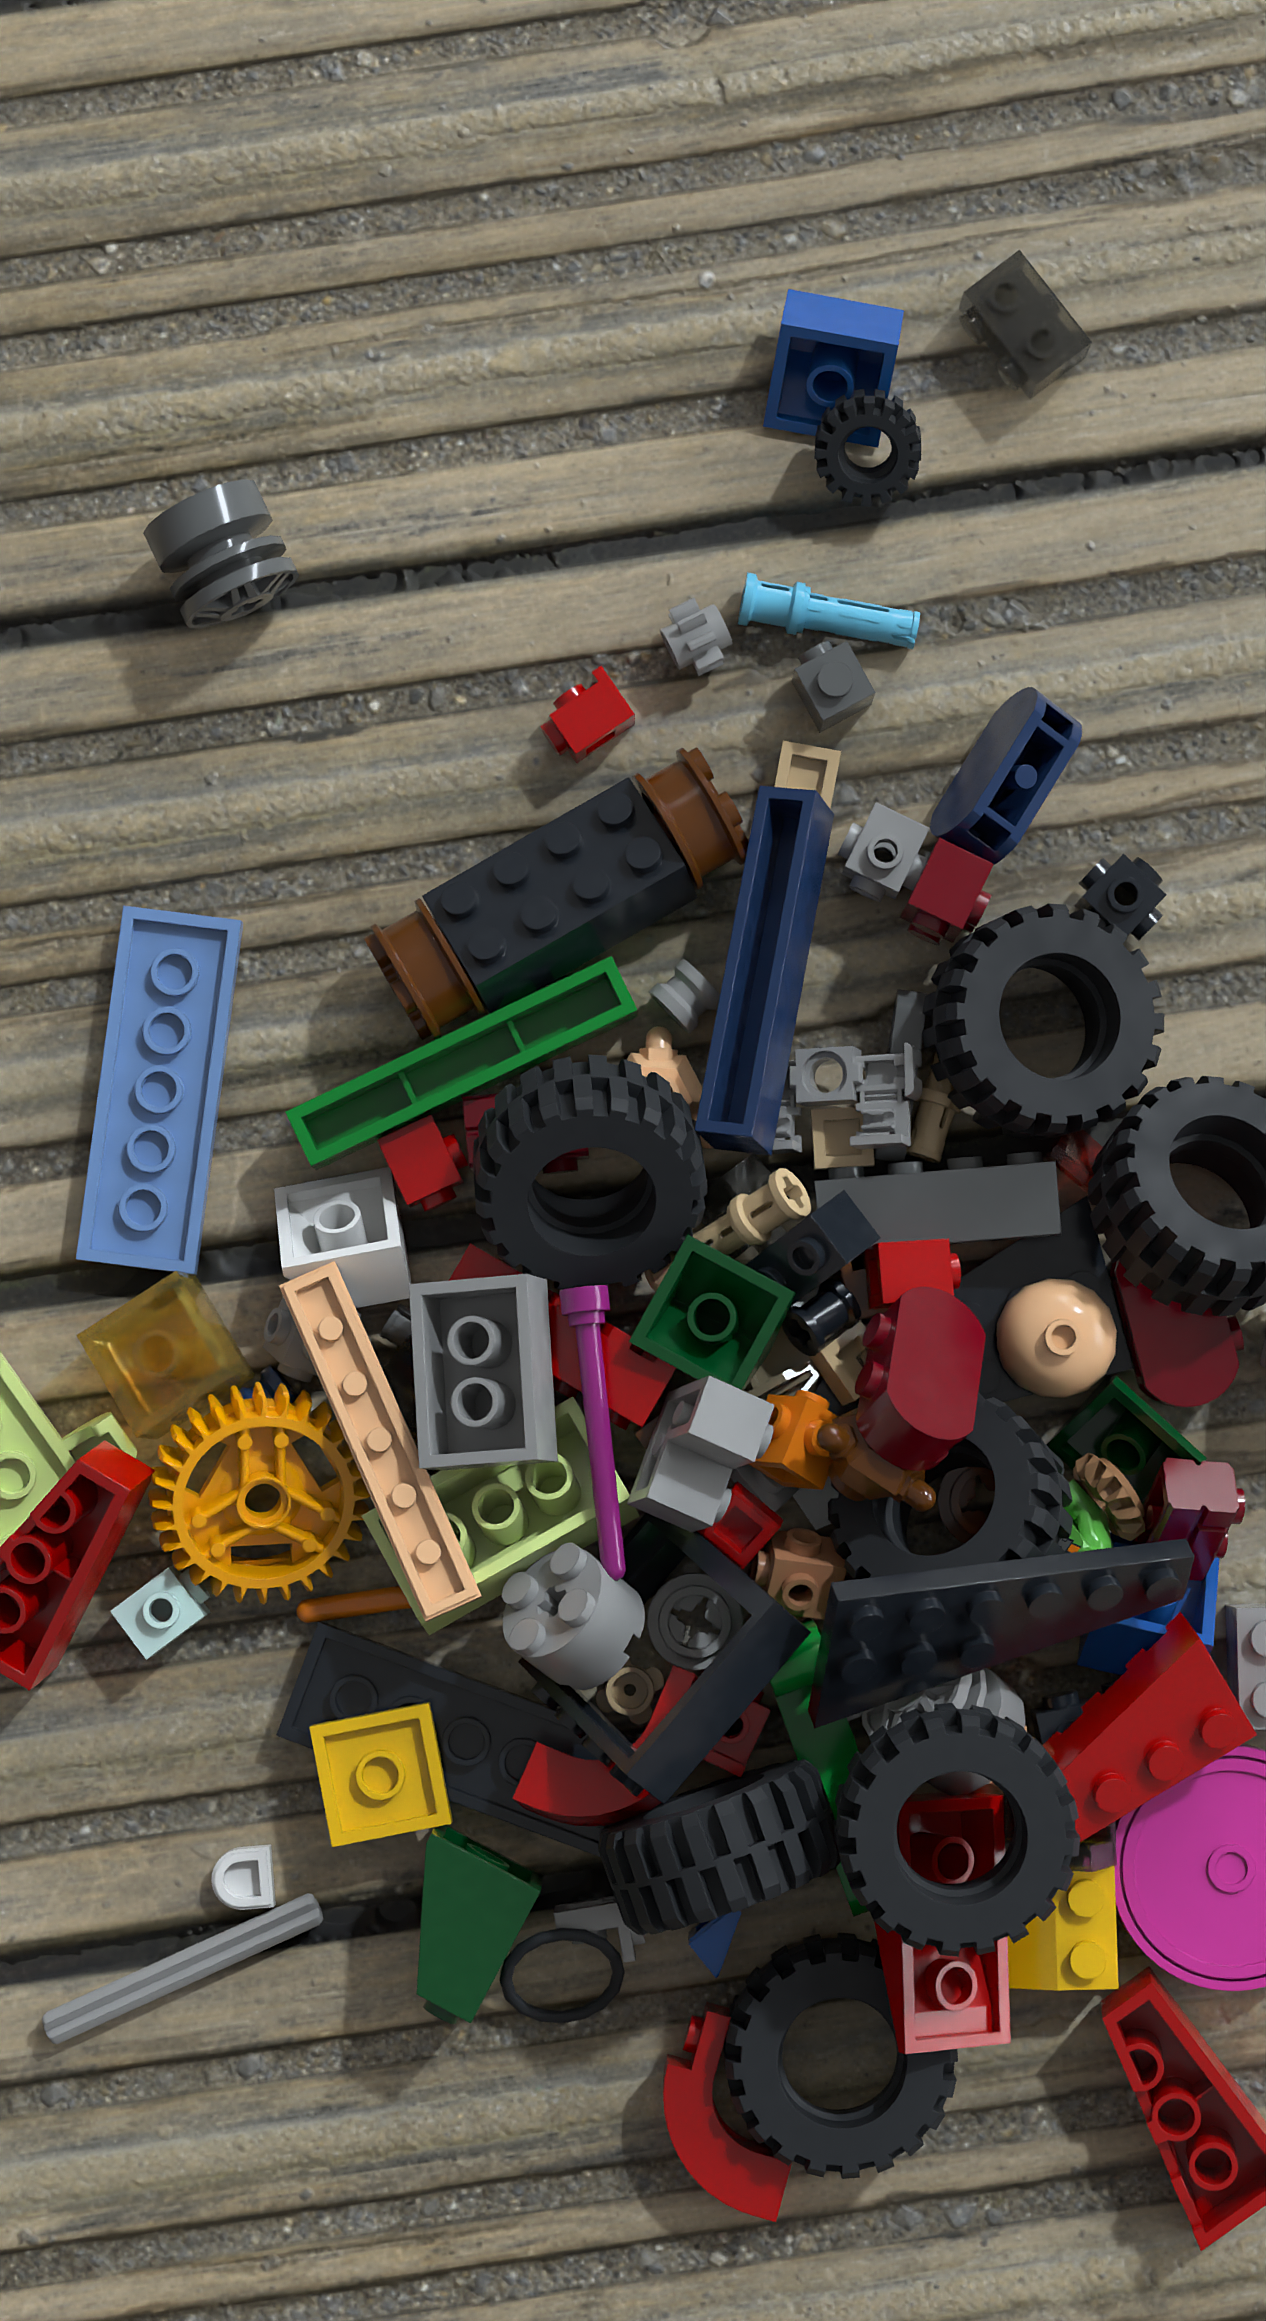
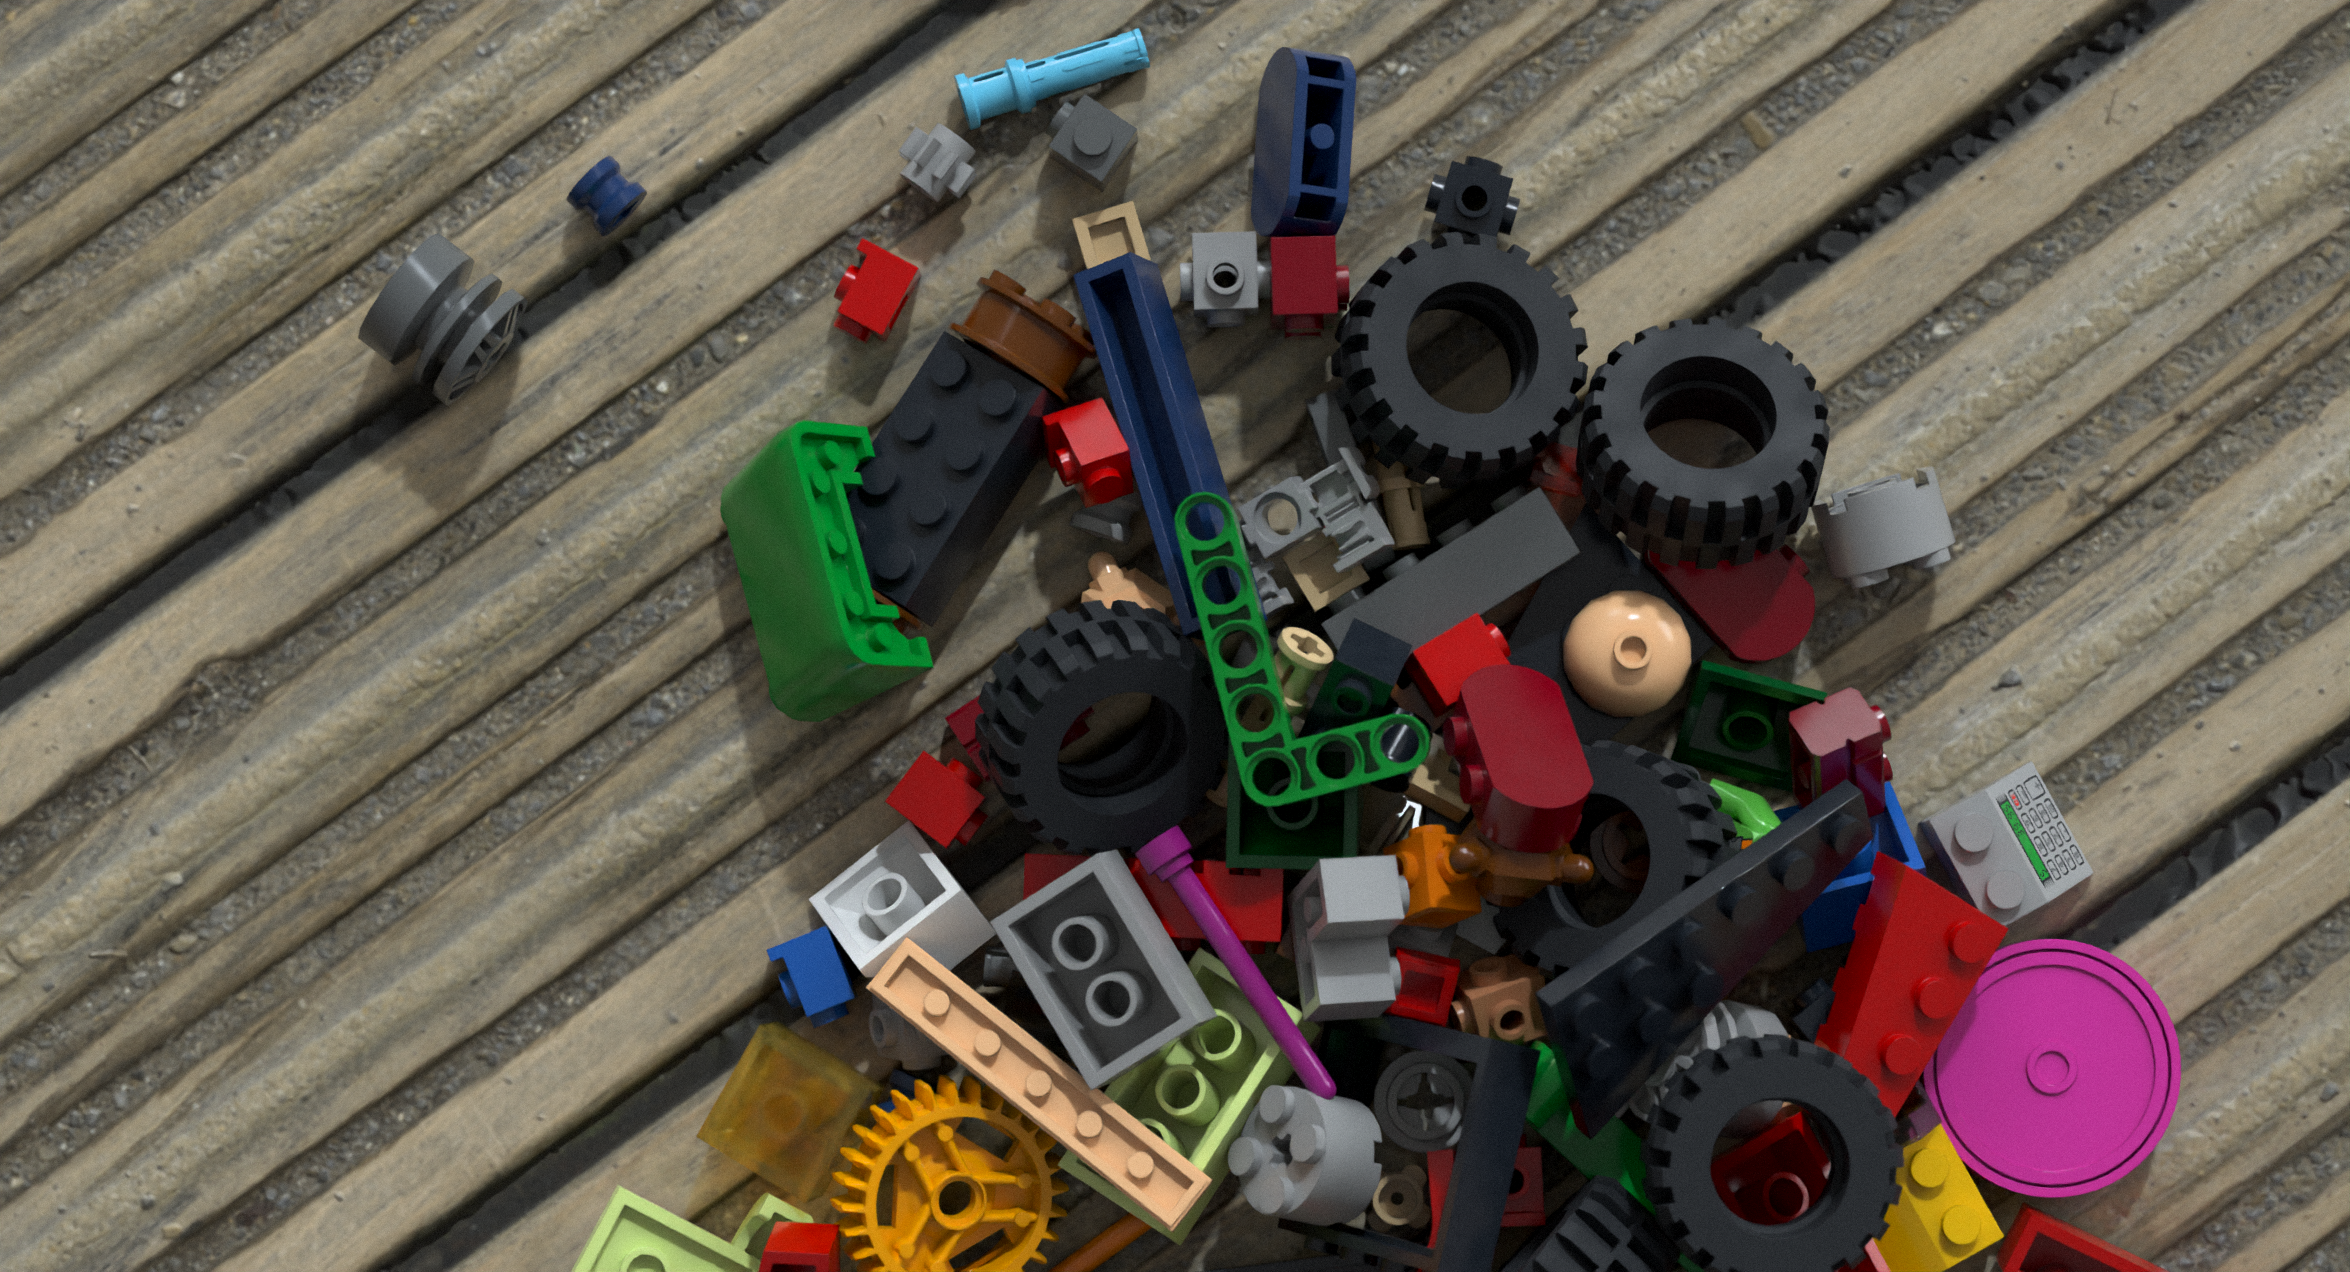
camera: 30 degrees left, 0 degrees up
medium blue plate [76,906,243,1275] -> none
green brick [285,956,638,1170] -> none
medium nougat gear [1073,1453,1145,1541] -> none
none -> dark blue wheel [566,156,647,237]
none -> green windscreen [720,420,934,722]
none -> blue brick [766,926,858,1028]
none -> red brick [1042,397,1134,508]
none -> green beam [1175,492,1431,807]

